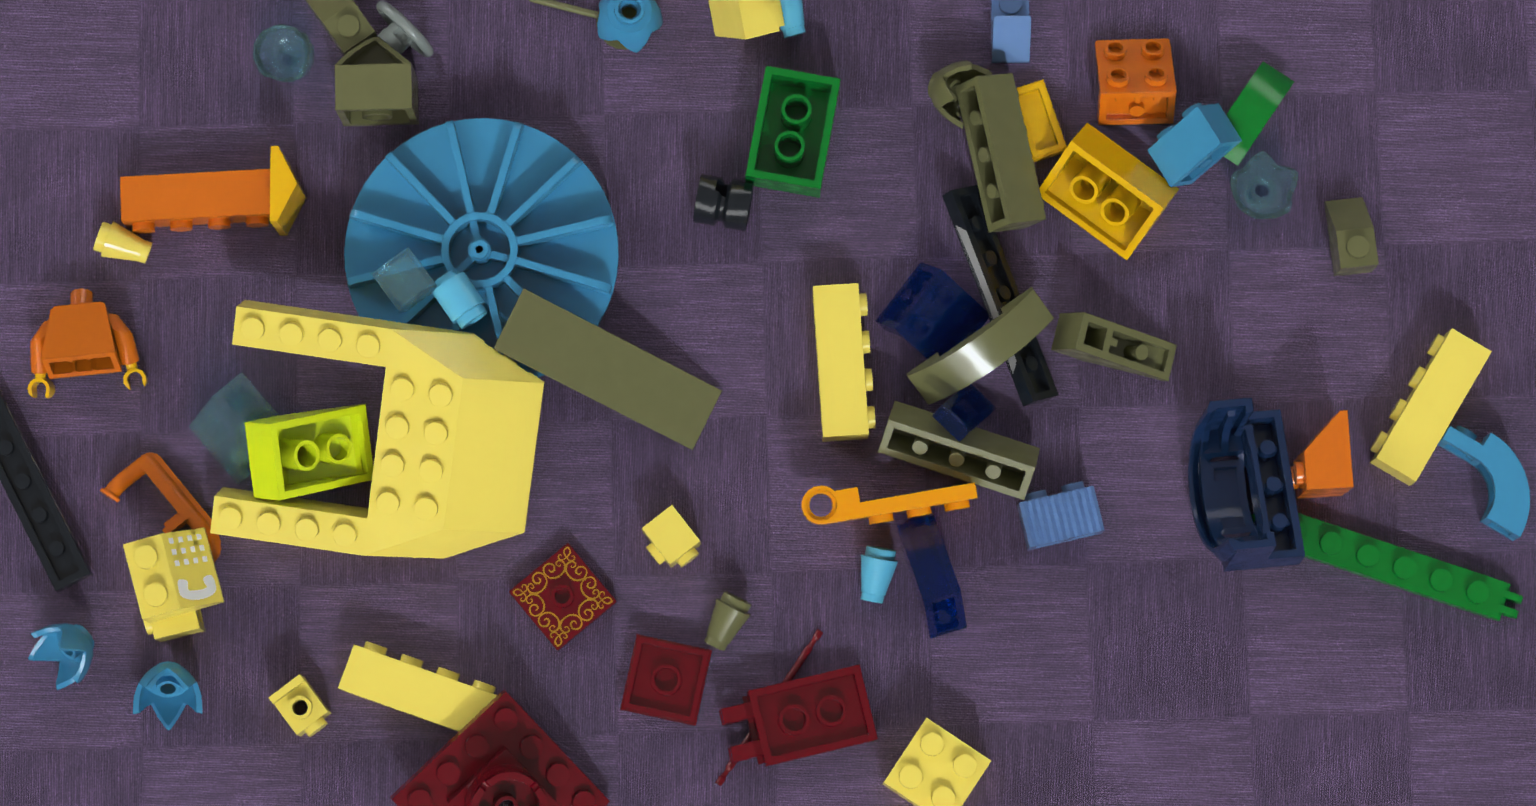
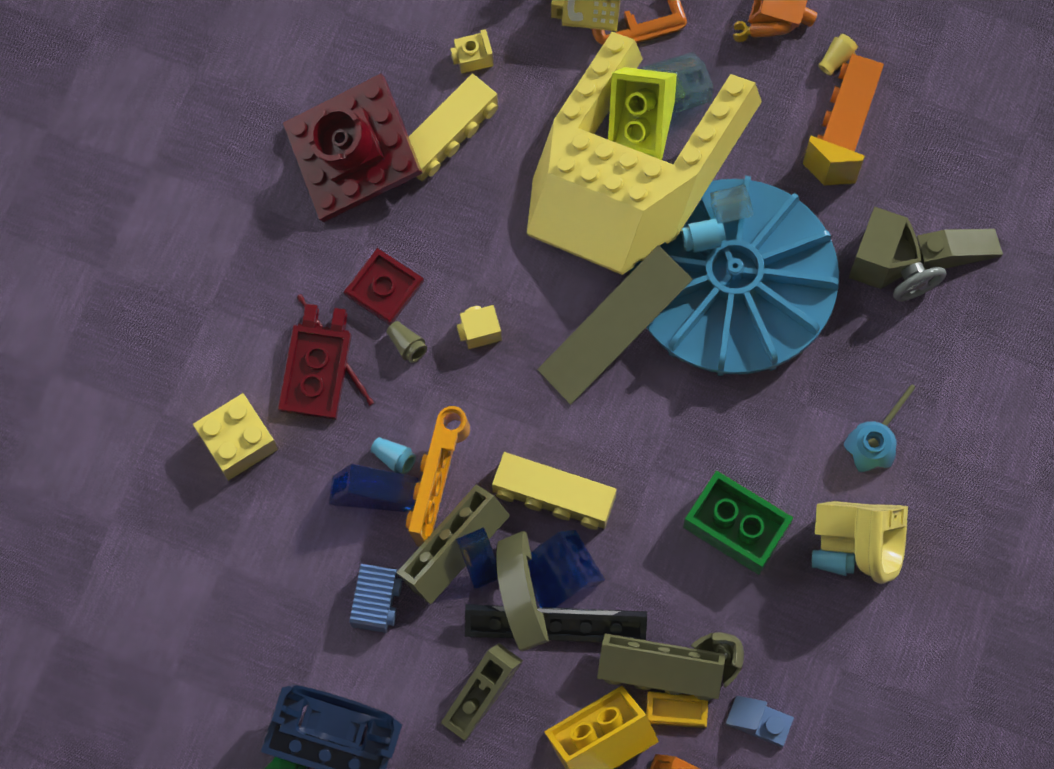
camera: 115 degrees right, 10 degrees down
clear light blue hair [253,24,314,83] -> none
dark red plate [509,543,617,651] -> none
black wheel [693,174,754,231] -> none

